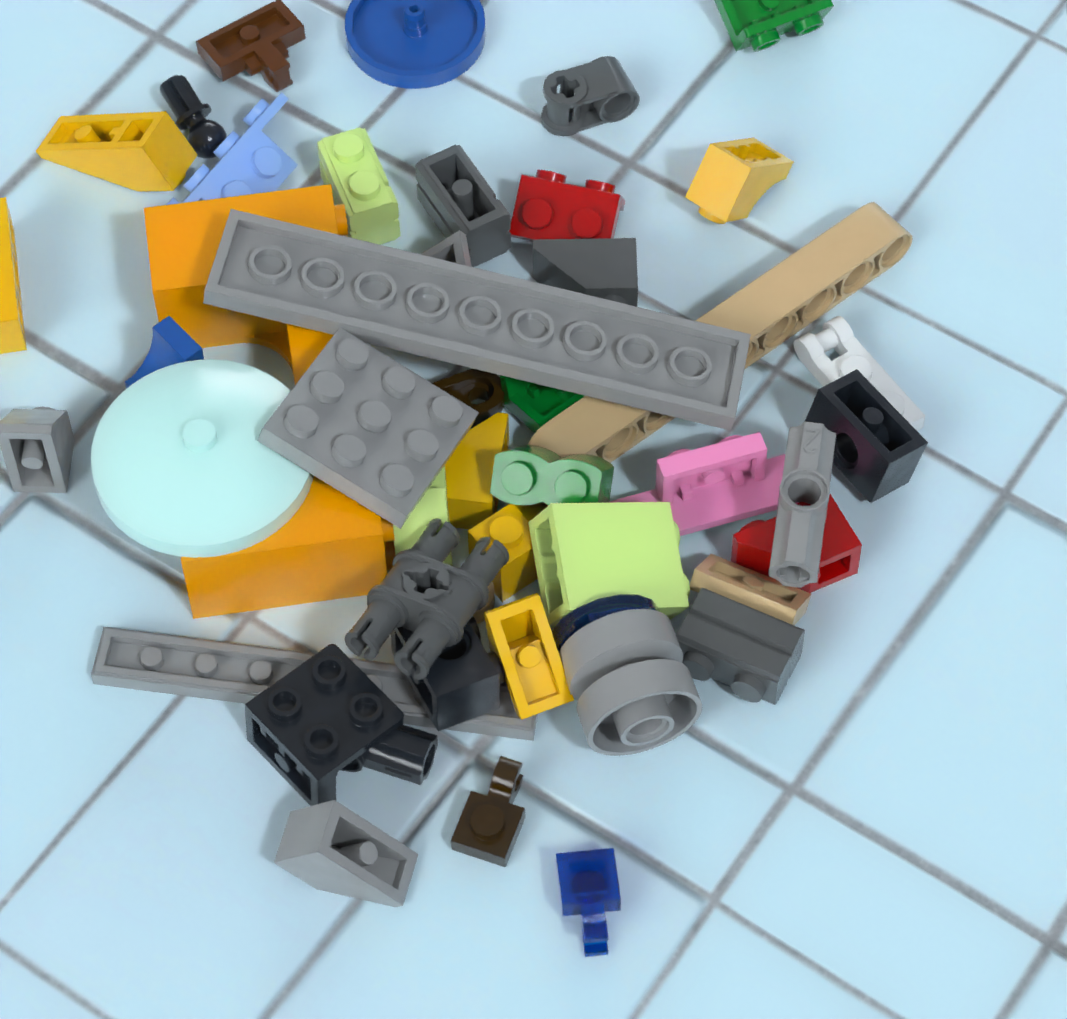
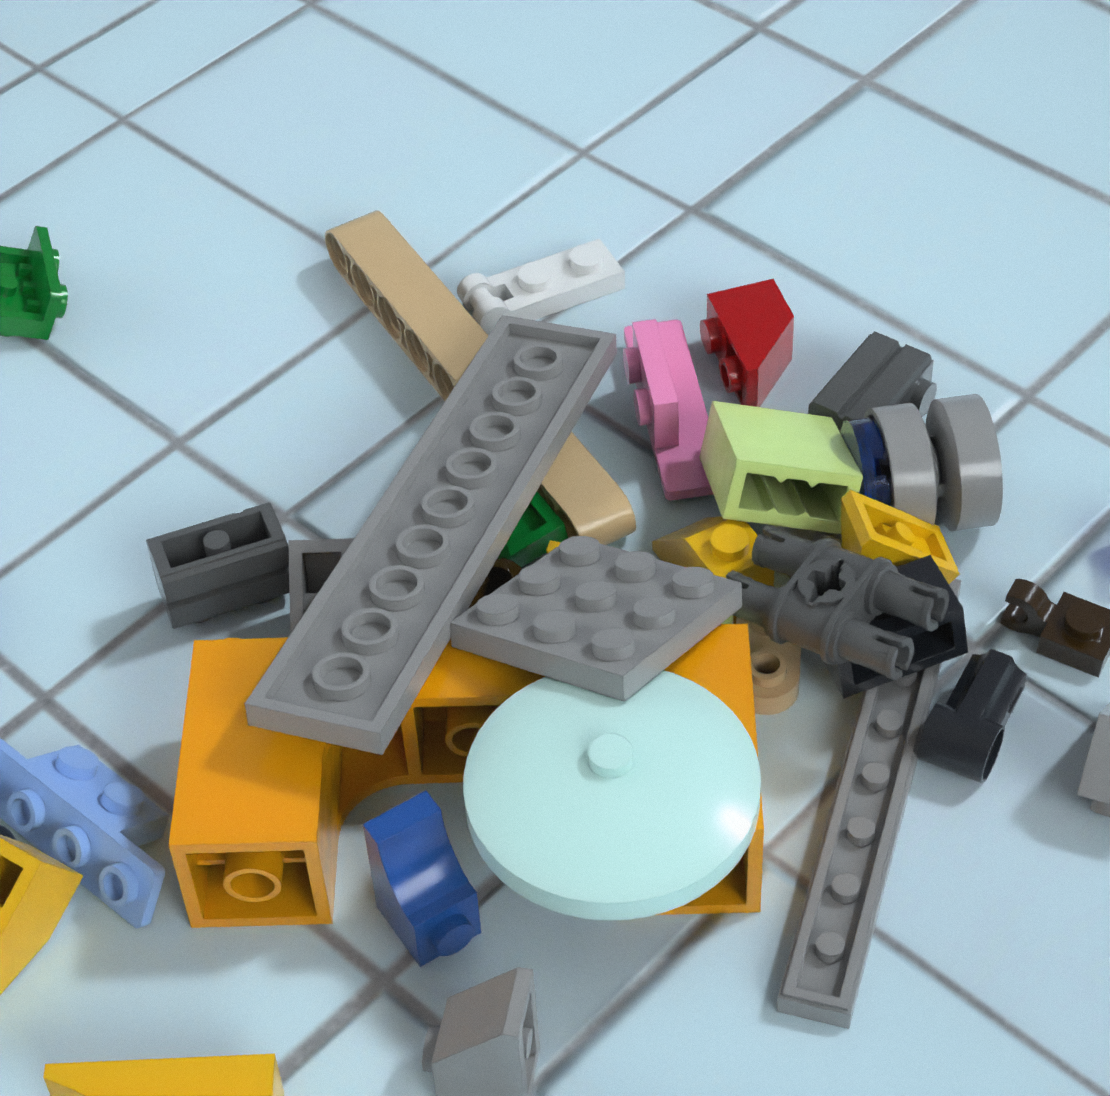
camera: 80 degrees left, 10 degrees down
black bracket [245,644,404,806] -> none
yellowish green brick [317,127,401,245] -> none
brick [490,445,614,506] -> none
red bracket [509,170,625,241] -> none
dark grey slope [533,238,638,307] -> none
dark grey piece [541,56,640,137] -> none
yellow arch [685,137,794,224] -> none
tan plate [690,554,812,625] -> none
light grey piece [769,421,836,588] -> none
black brick [805,369,928,503] -> none

